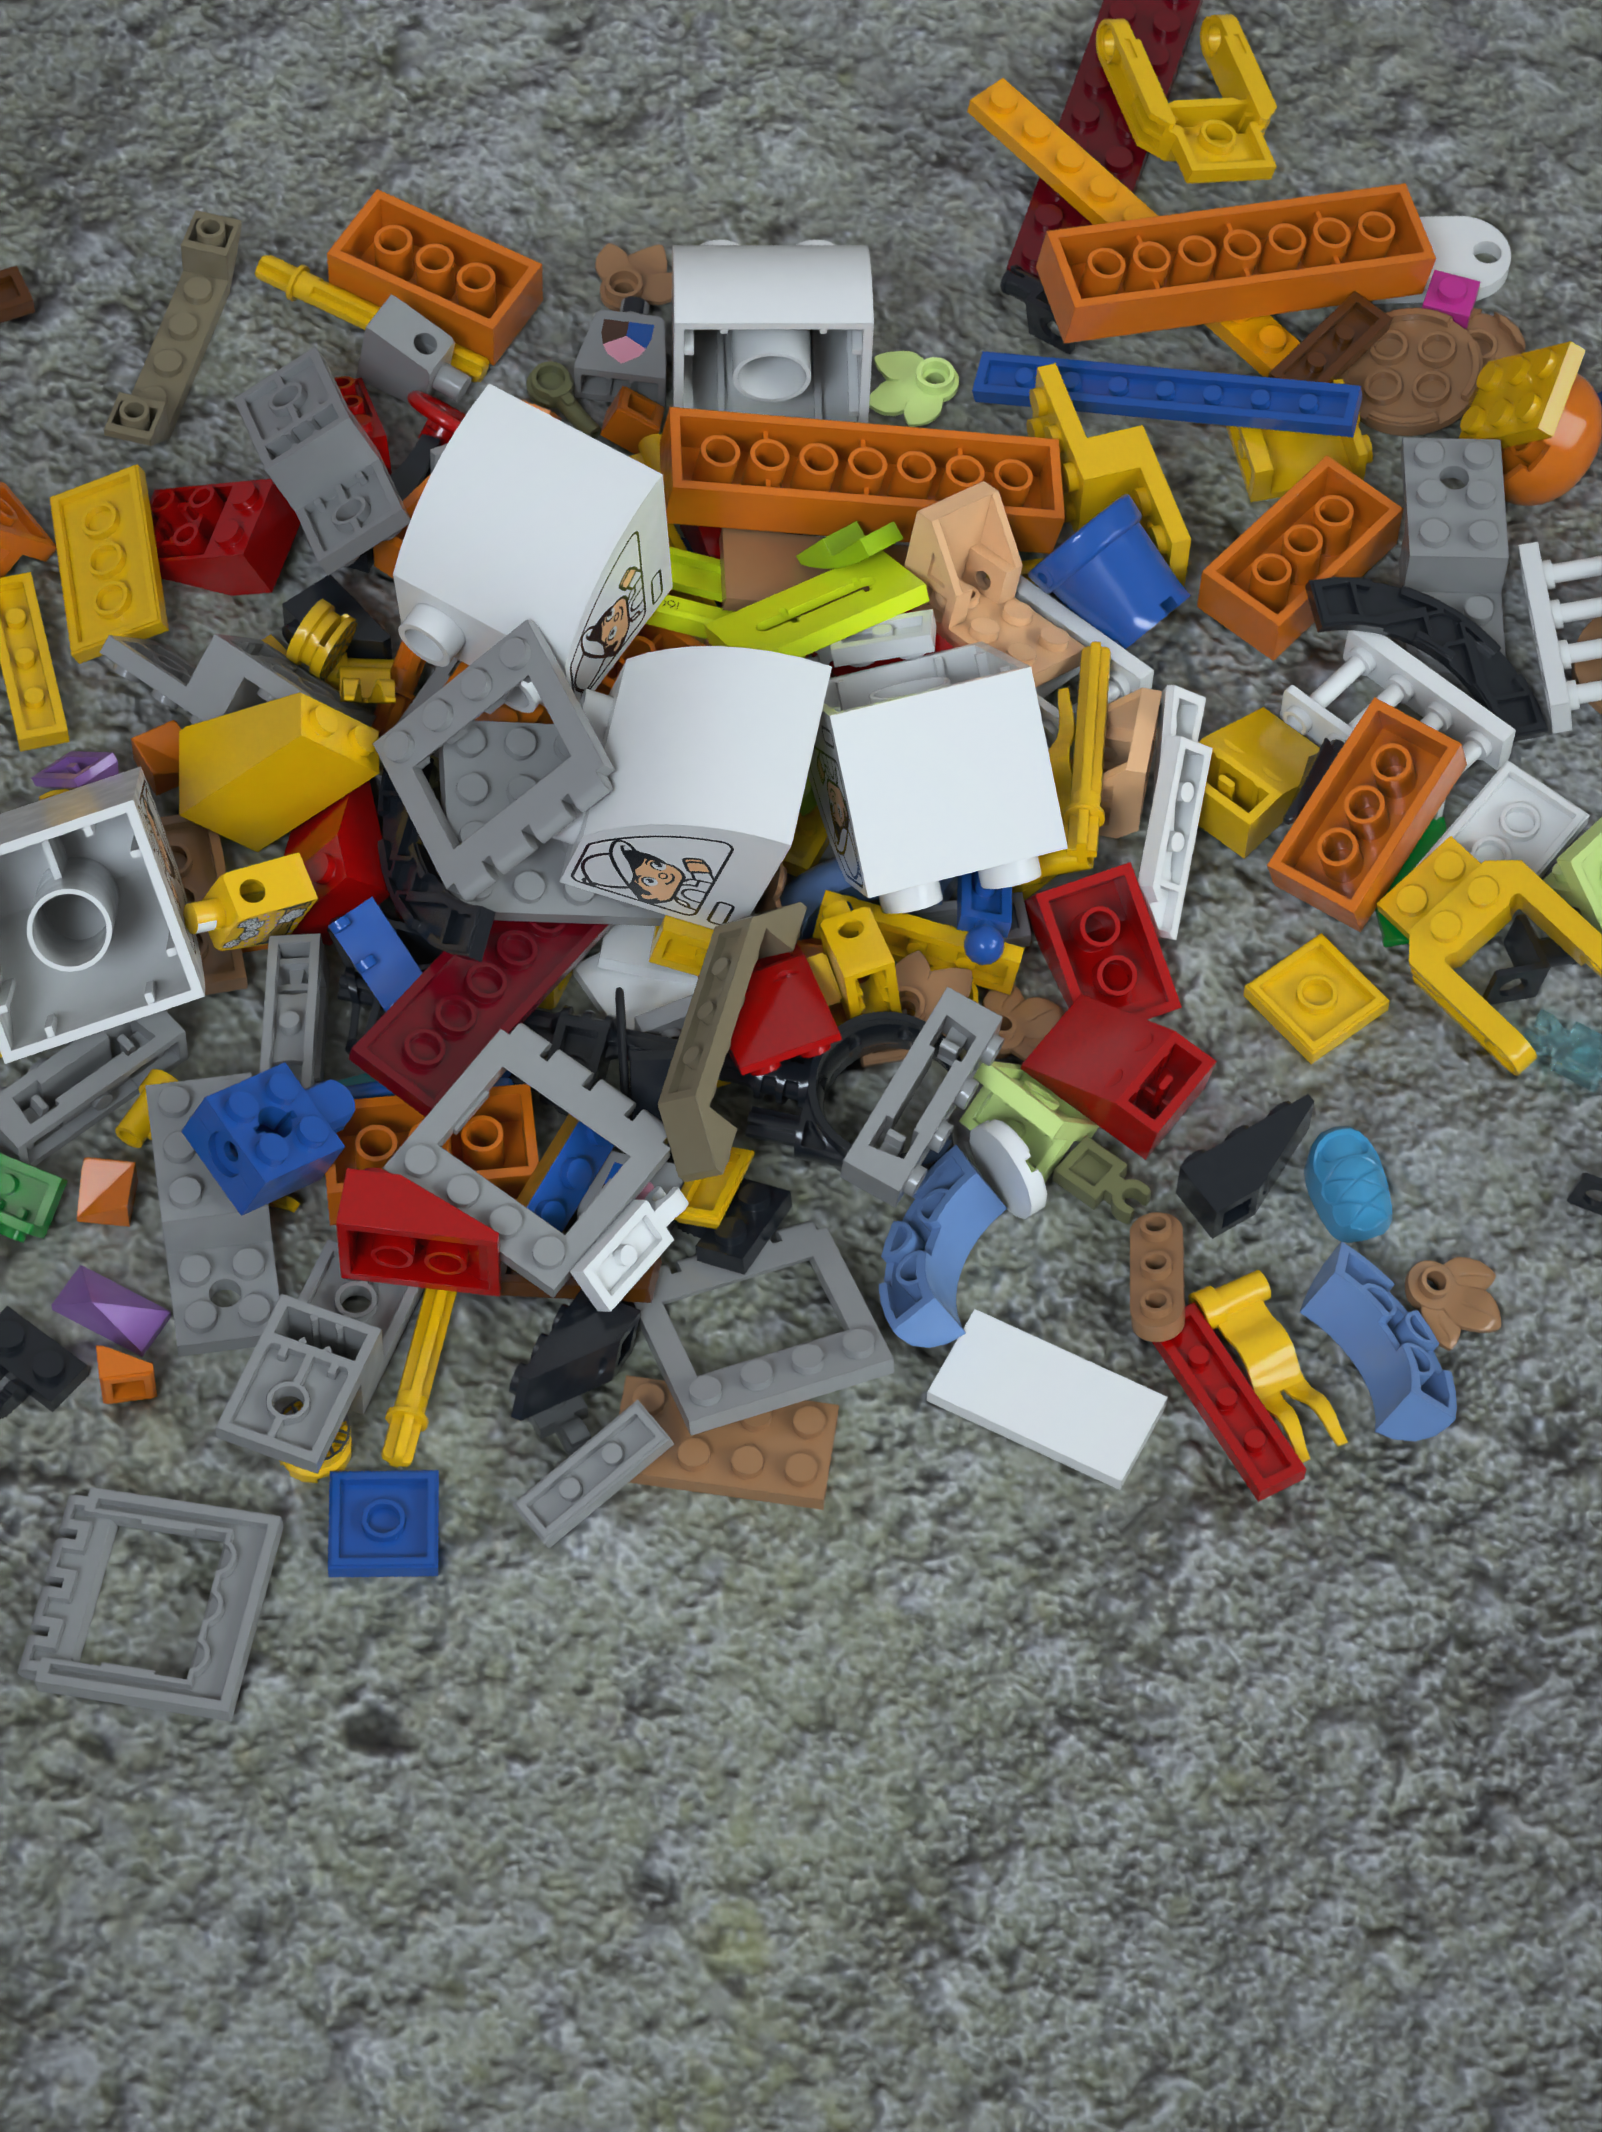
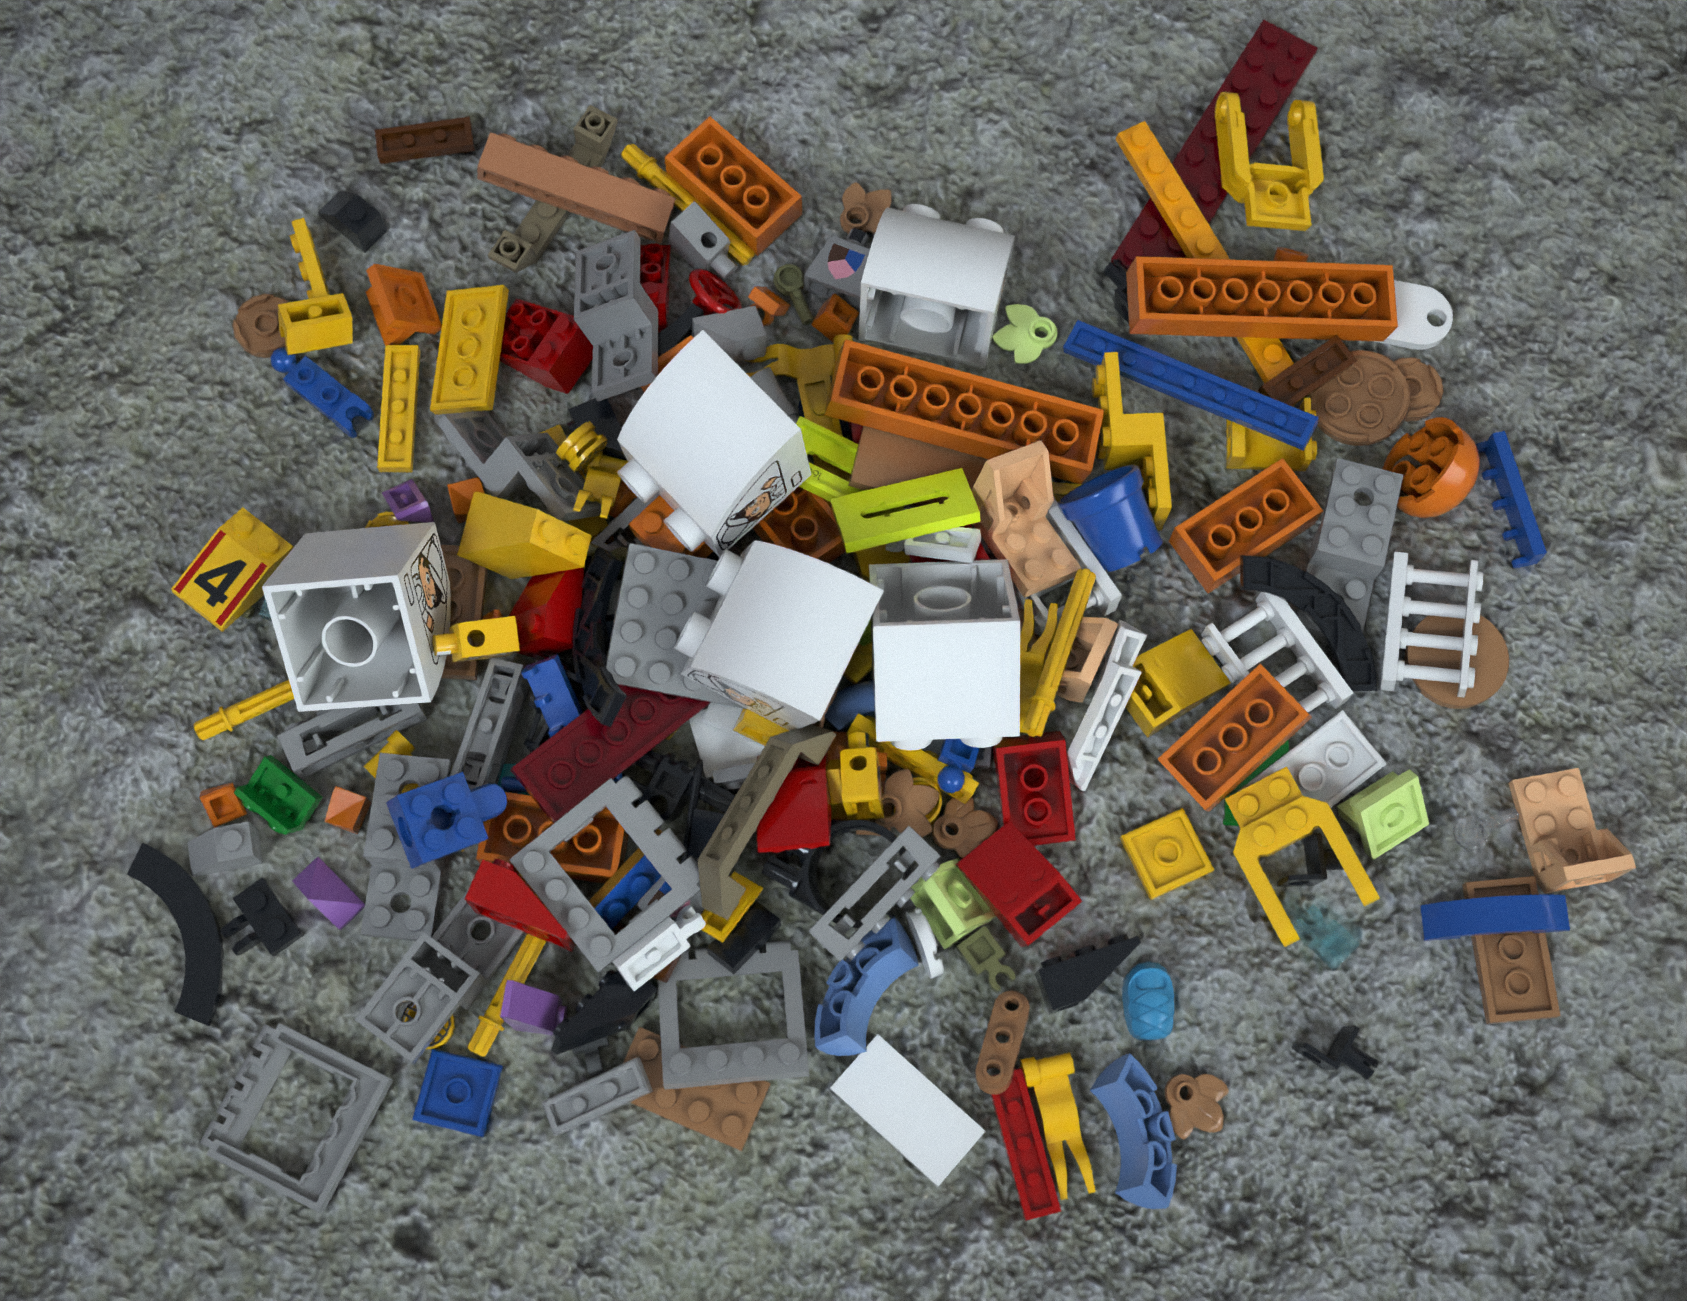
camera: 15 degrees right, 15 degrees up
orange slope [96,1345,157,1404] -> none
light grey hinge [373,620,615,902] -> none
lime slope [796,521,904,569] -> none
black piece [1283,738,1345,825] -> none
dark pink plate [1422,270,1481,329] -> none
yellow plate [1458,341,1586,449] -> none
none -> nougat brick [477,132,676,244]
none -> medium lavender slope [500,980,567,1035]

